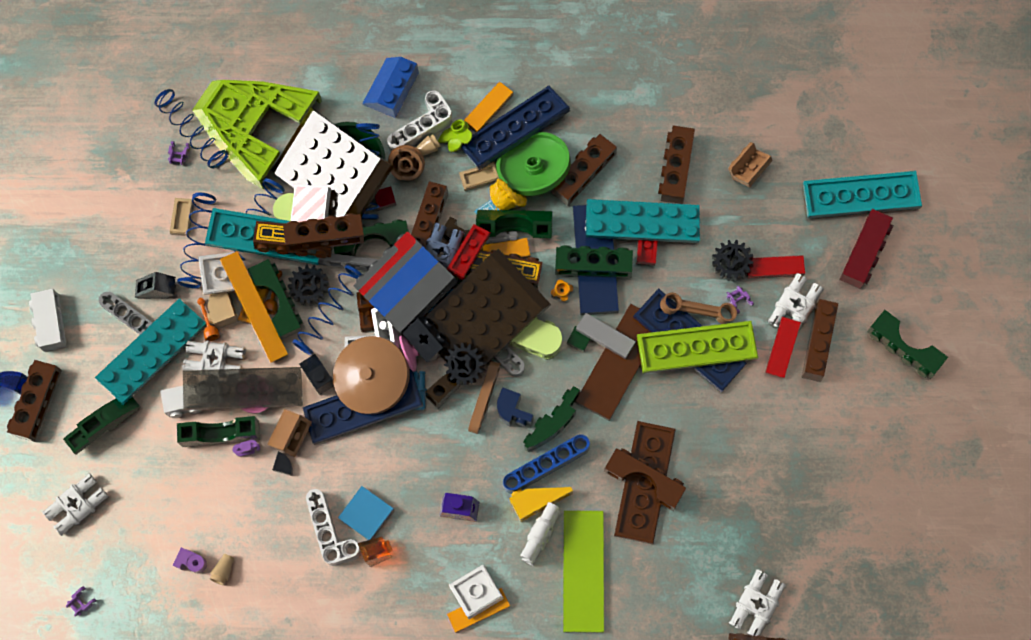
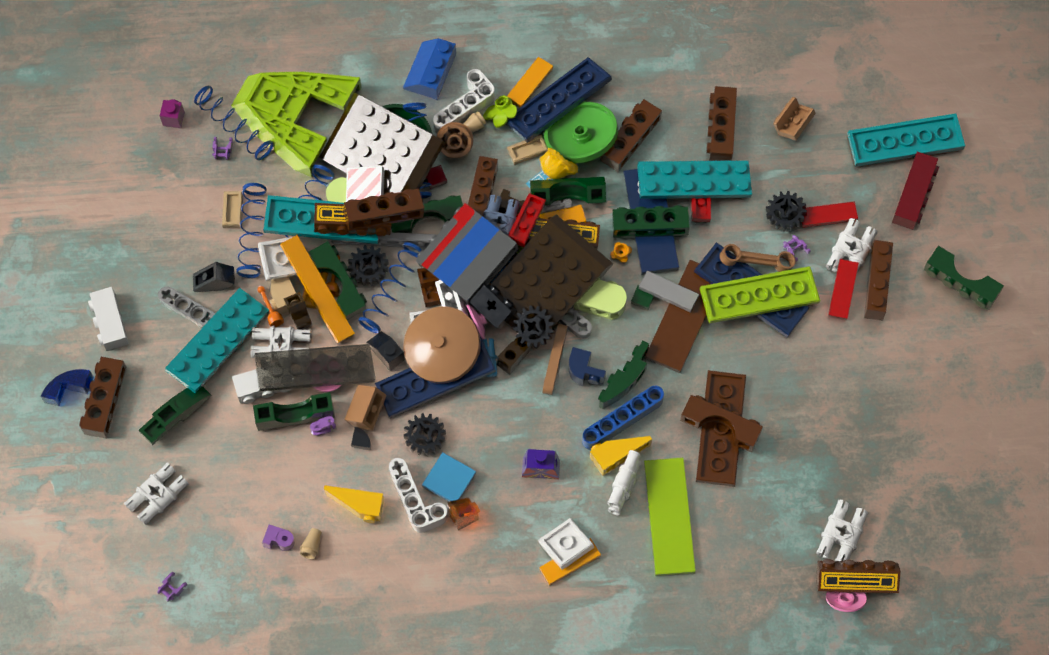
camera: 10 degrees left, 5 degrees down
none -> magenta brick [159,99,185,129]
none -> dark brown leg [284,292,312,330]
none -> yellow slope [324,485,384,523]
none -> black gear [403,413,446,456]

